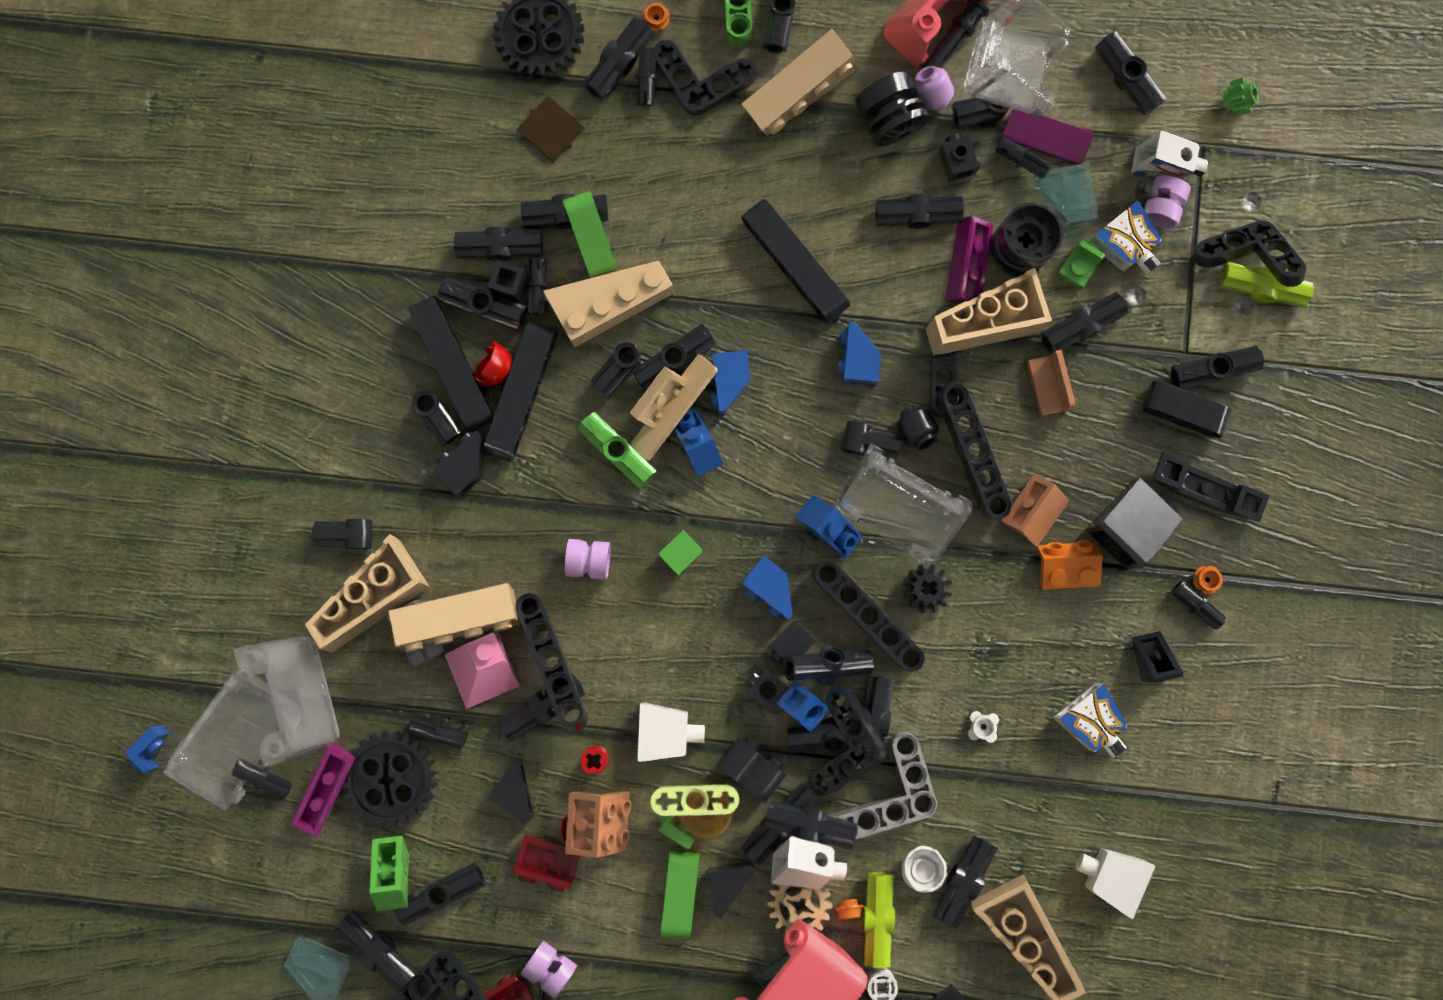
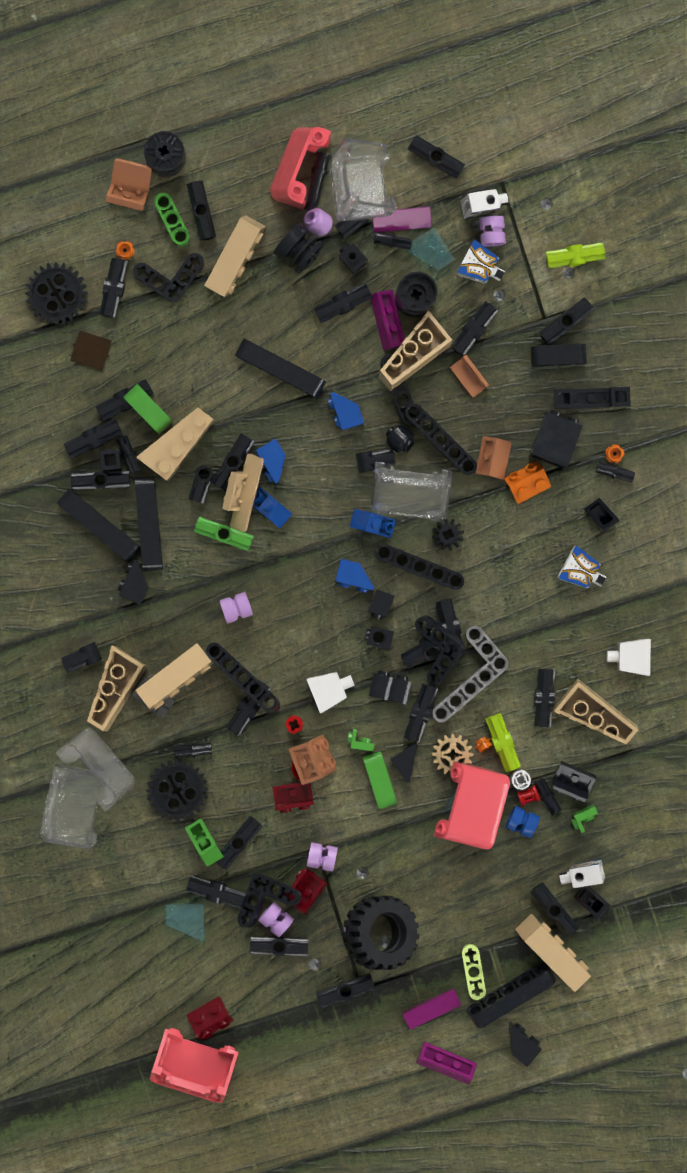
camera: 20 degrees left, 5 degrees up
blue bracket [124,725,170,774] -> none
black axle [231,758,292,798] -> none
magenta slope [290,742,355,838] -> none
black piece [411,390,463,447] -> none
bright pink slope [445,632,521,709] -> none
red hair [475,341,512,387] -> none
black slope [489,759,534,821] -> none
black axle [635,47,658,106] -> none
yellowish green beam [651,785,739,816] -> none
bright green panel [658,530,703,576] -> none
clear yellow piece [681,783,732,839] -> none
black piece [764,800,858,850] -> none
white torso [771,837,847,889] -> none
blue brick [776,681,829,732] -> none
black piece [783,645,874,685] -> none
white hair [901,846,947,893] -> none
white plate [968,711,999,743] -> none
bright green bracket [1057,240,1105,290] -> none
black beam [1194,220,1306,287] -> none
bright green gear [1223,77,1259,116] -> none

